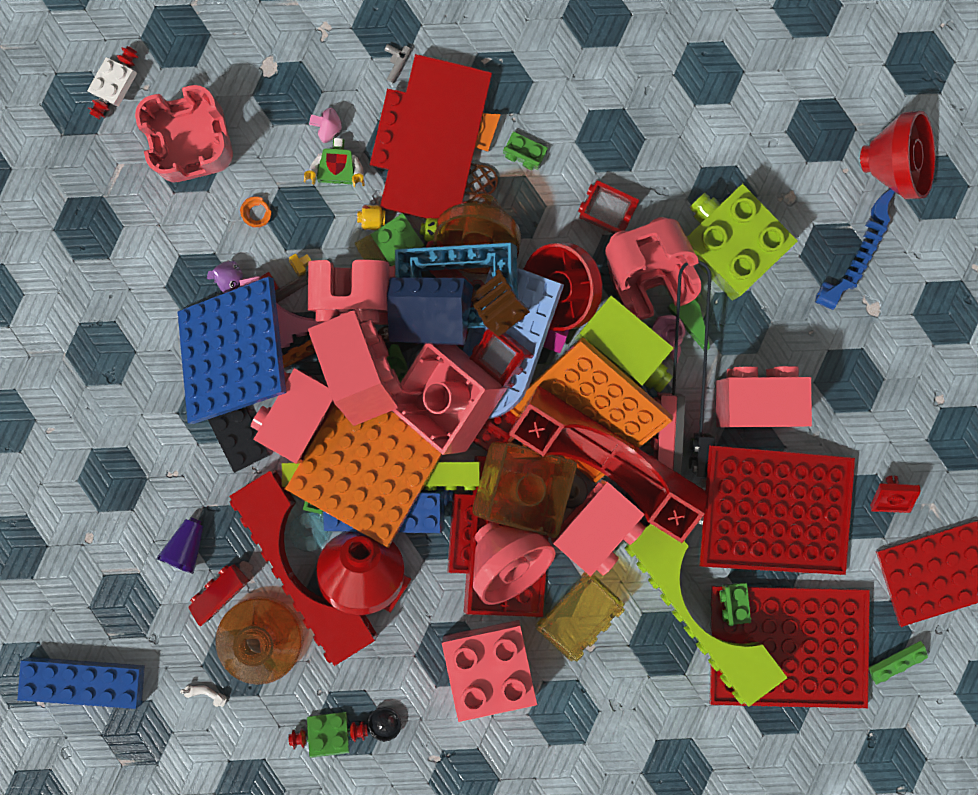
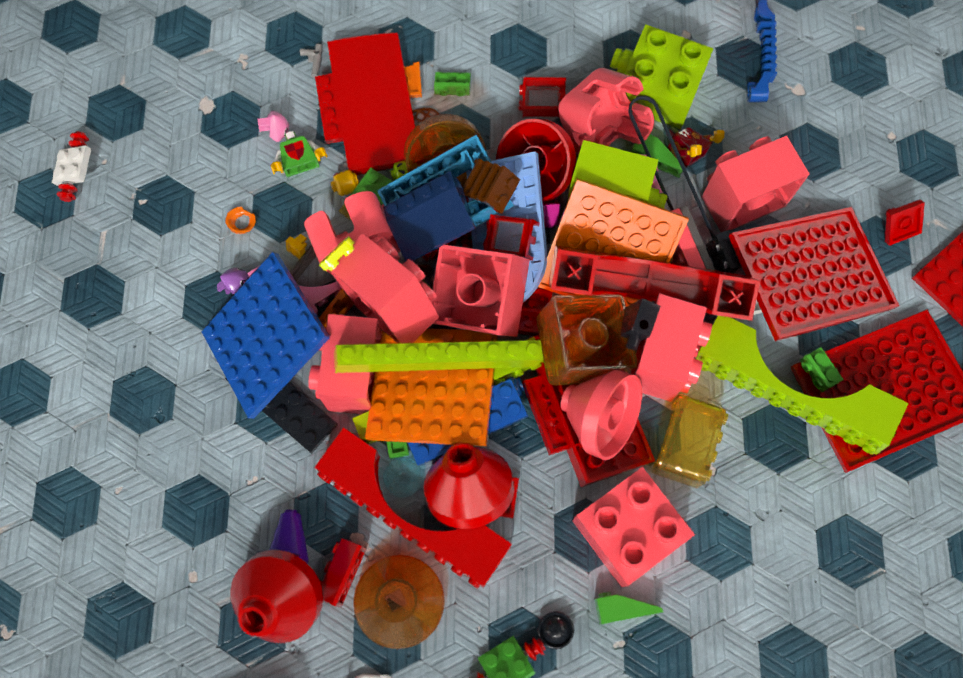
camera: 25 degrees left, 15 degrees down
coral piece [135,85,233,182] -> none
none -> red cone [230,550,323,643]
none -> neon yellow plate [319,236,355,271]
none -> lime brick [334,340,543,373]
none -> bright green slope [594,591,663,624]
none -> black torso [620,298,660,350]
none -> dark red torso [666,127,725,167]

